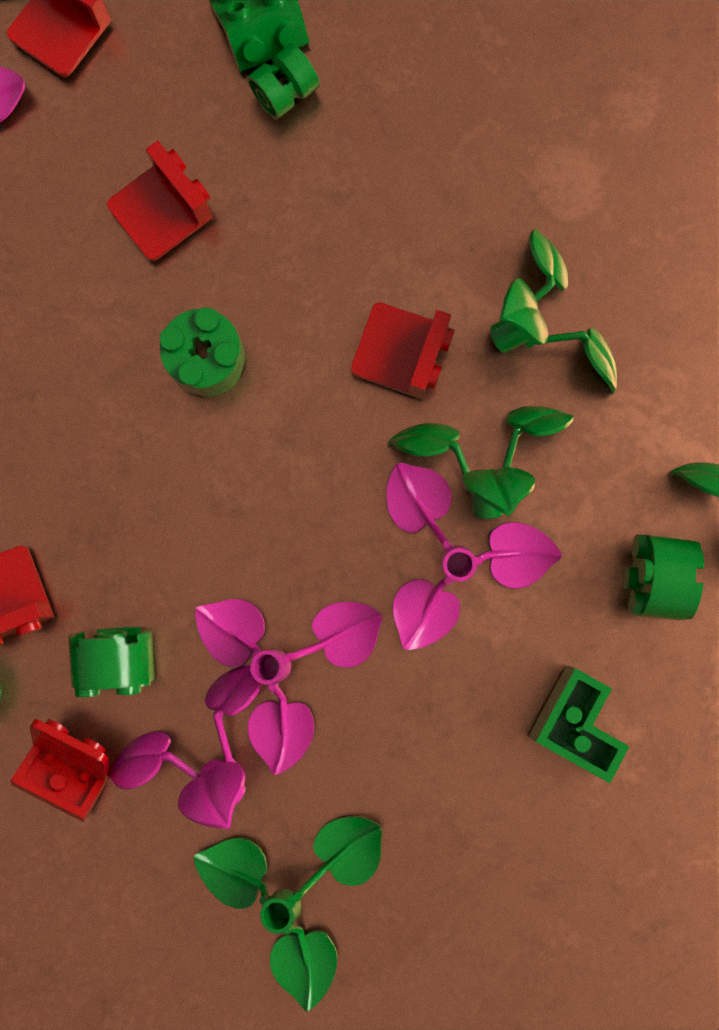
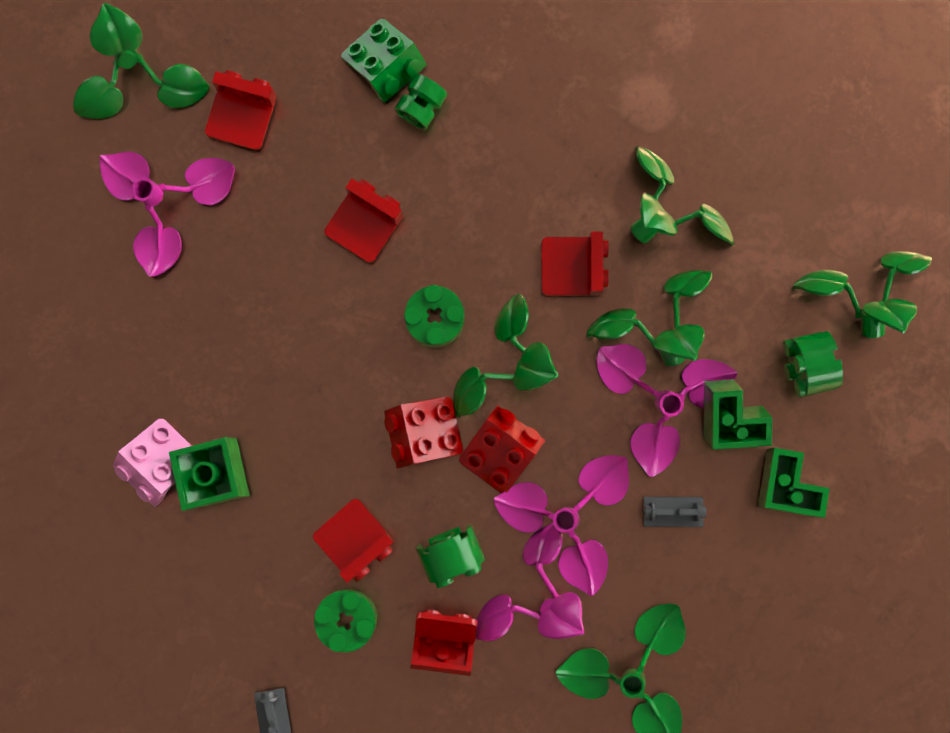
camera: 25 degrees left, 0 degrees up
none -> red bracket [384,397,463,469]
none -> green plant [453,293,559,418]
none -> red bracket [459,406,545,494]
none -> dark grey hinge [643,497,706,527]
none -> green brick [704,379,772,450]

